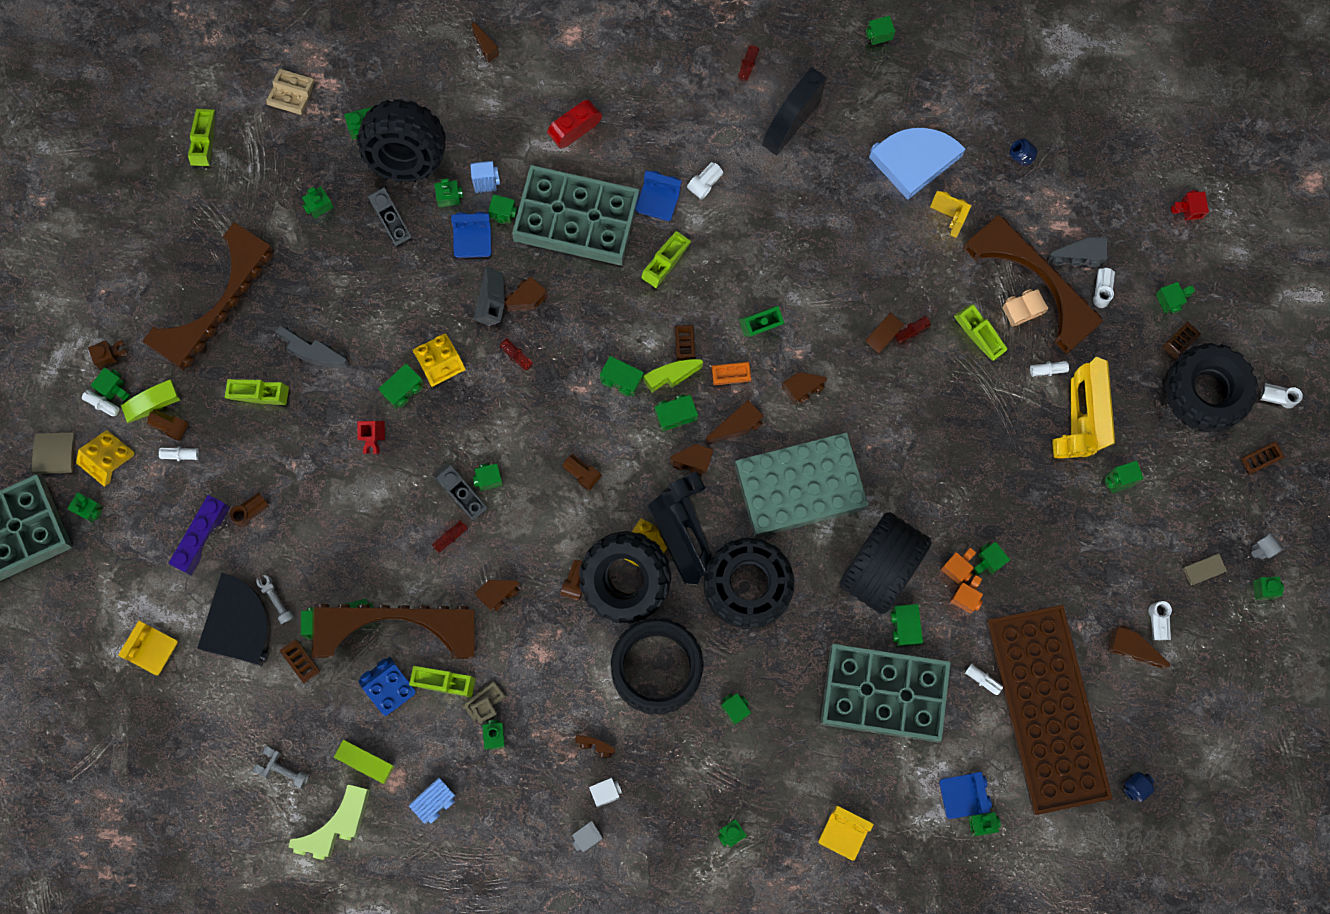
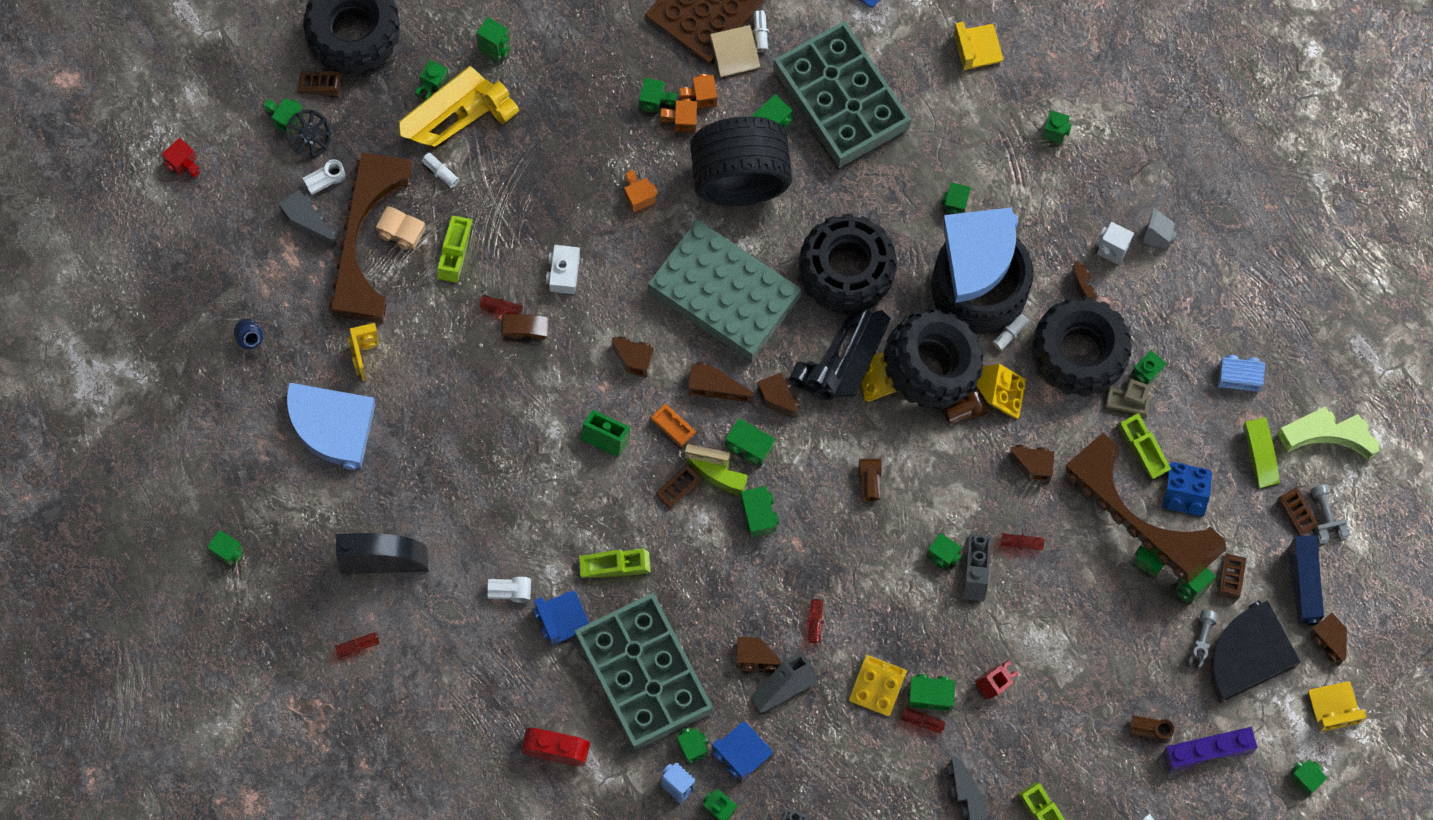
camera: 130 degrees left, 5 degrees down
none -> black wheel [286,110,332,157]
none -> green brick [415,60,449,100]
none -> white brick [546,245,580,294]
none -> orange brick [624,170,658,213]
none -> tan slope [685,444,730,466]
none -> tan slope [710,25,760,78]
none -> clear red axle [901,707,946,734]
none -> light blue brick [942,207,1018,303]
none -> yellow slope [976,364,1026,419]
none -> white axle [992,314,1029,351]
none -> black tyre [1032,296,1132,397]
none -> reddish brown slope [1276,487,1318,536]
none -> dark blue slope [1287,535,1324,626]
none -> green brick [1290,759,1328,797]
none -> reddish brown slope [1309,613,1347,666]

